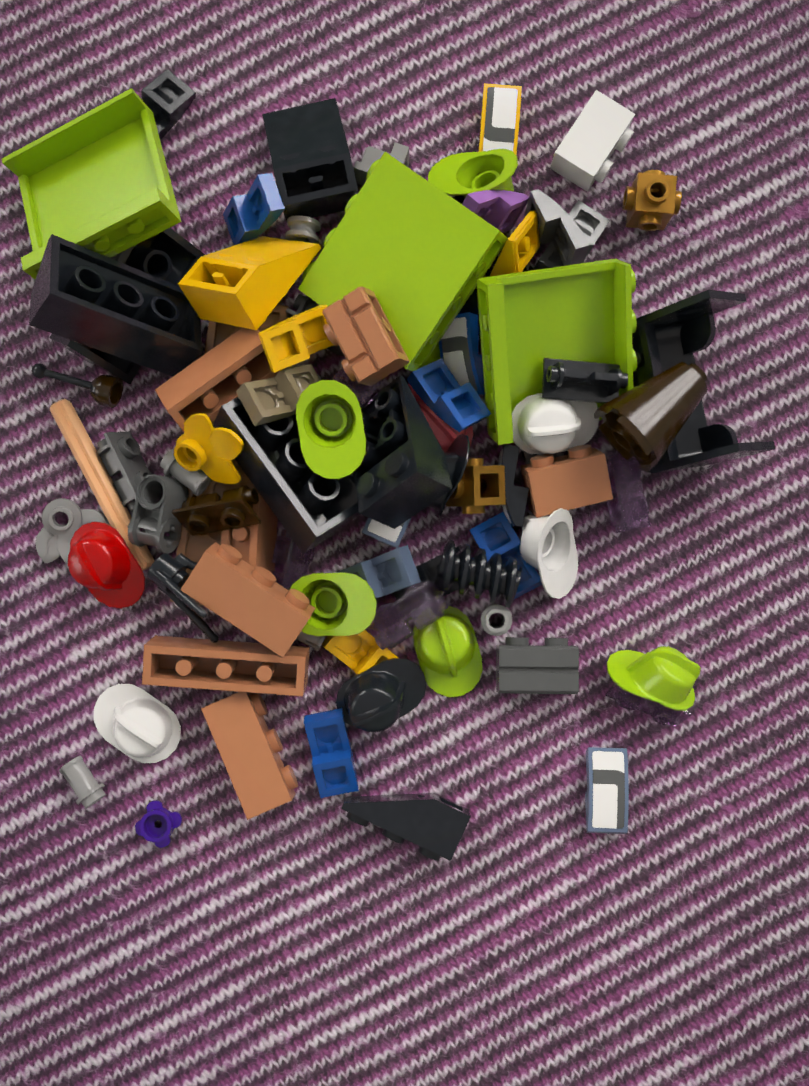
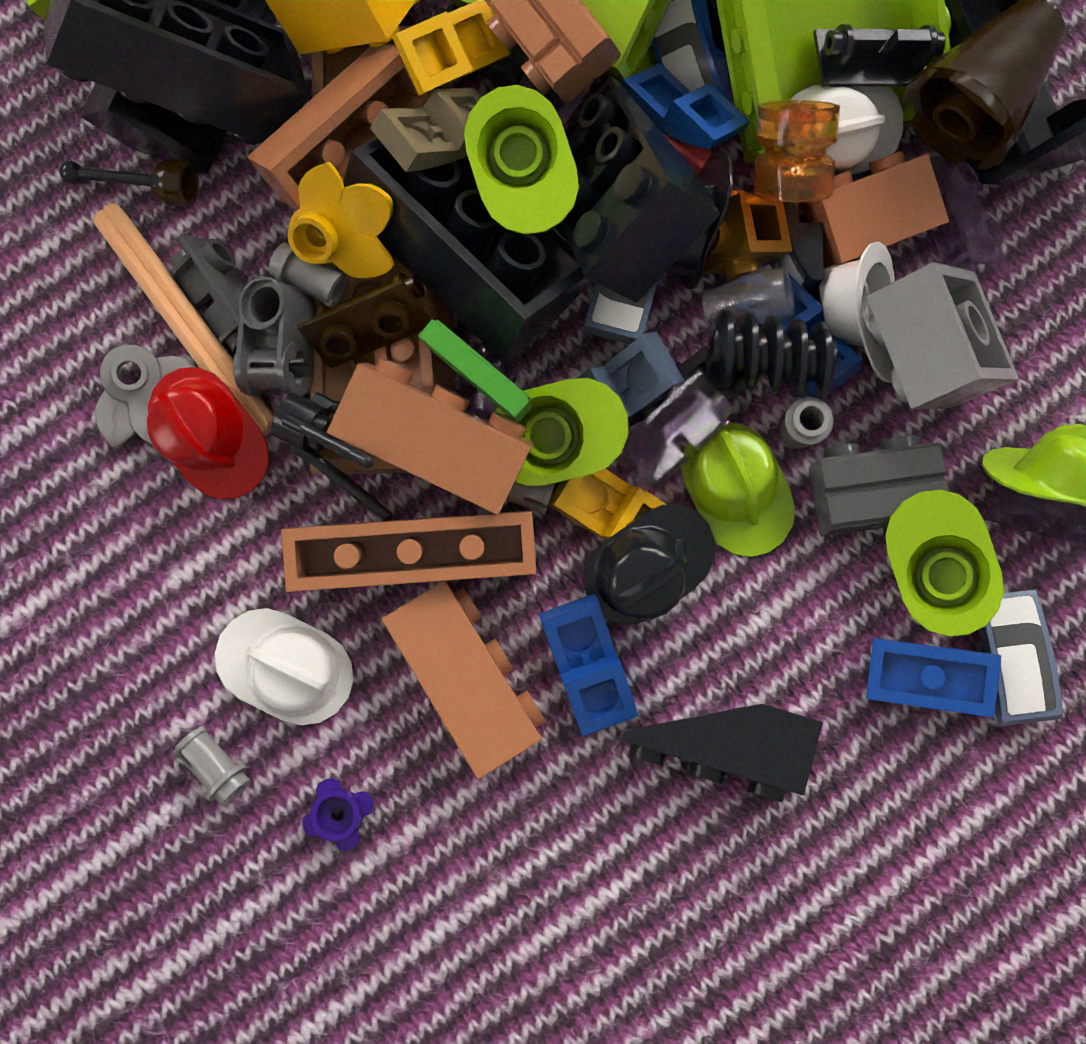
camera: 10 degrees left, 5 degrees down
none -> bright green tile [418,319,532,423]
none -> clear cone [703,264,794,326]
none -> clear orange wheel [753,100,840,202]
none -> light grey brick [866,262,1019,409]
none -> blue plate [866,638,1002,718]
none -> lime piece [885,489,1004,636]

